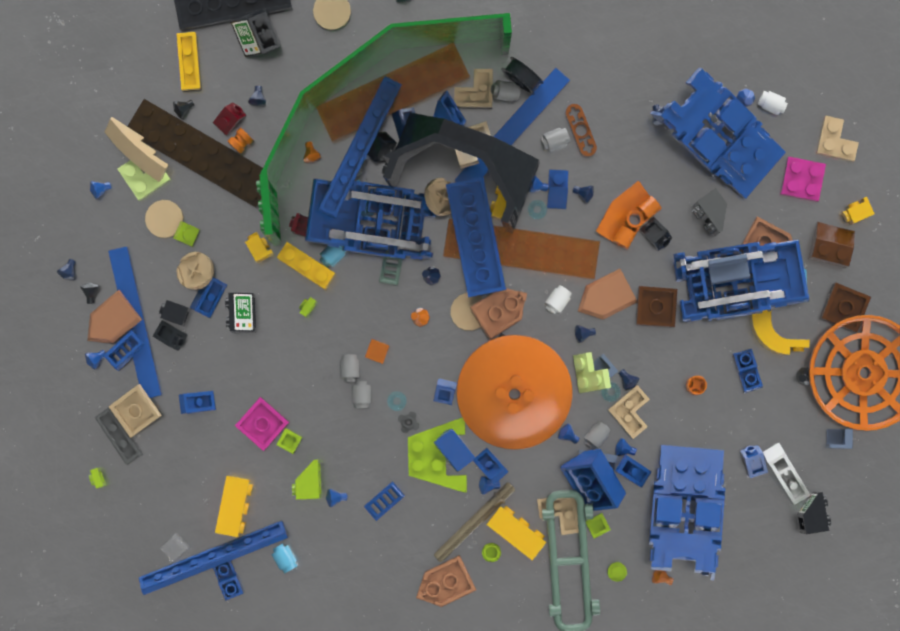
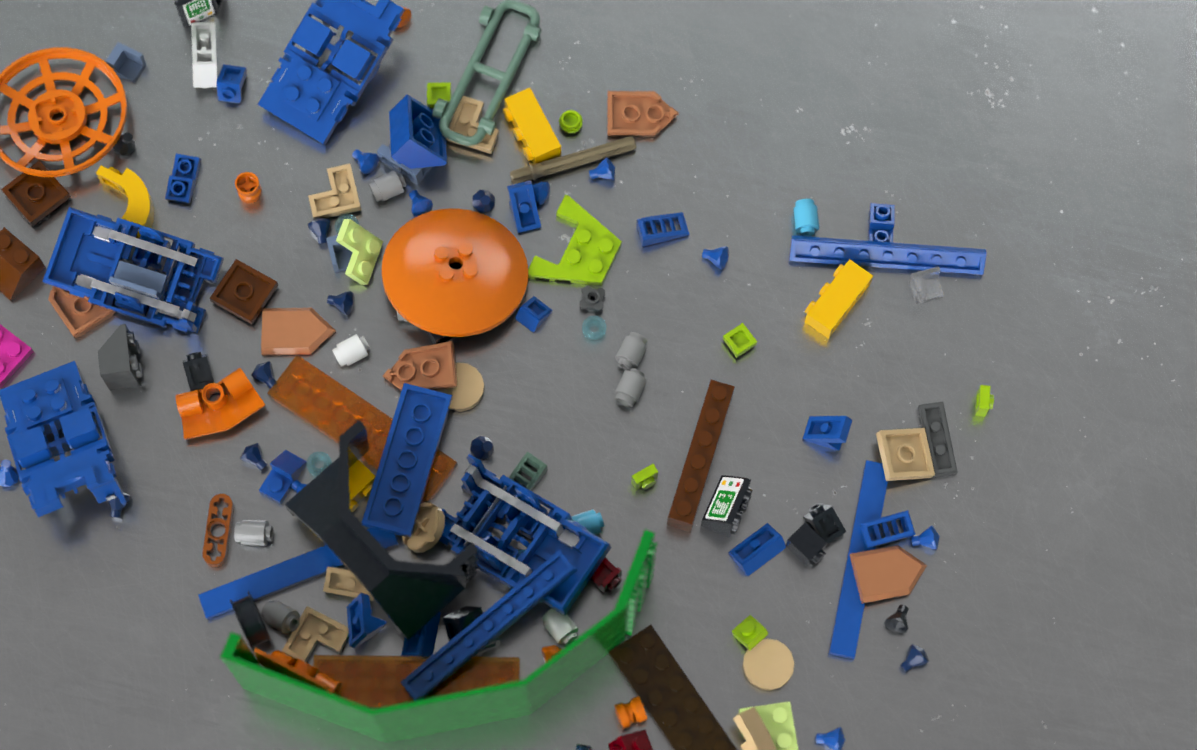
camera: 155 degrees left, 15 degrees down
tan tile [176,252,214,290] -> none
dark pink plate [235,397,289,451] -> none
yellow brick [245,232,274,263] -> none
yellow brick [276,242,336,291] -> none
lime slope [292,459,322,500] -> none
orange slope [365,339,390,364] -> none
orange rock [411,308,430,327] -> none
blue slope [433,429,475,472] -> none
lime plate [608,562,627,582] -> none
blue slope [615,454,652,488] -> none
none -> dark blue rock [251,361,278,389]
none -> orange panel [254,648,341,696]
none -> dark blue rock [472,190,495,212]
none -> white brick [542,608,579,645]
none -> blue rock [589,157,615,180]
none -> reddish brown arch [667,379,735,532]

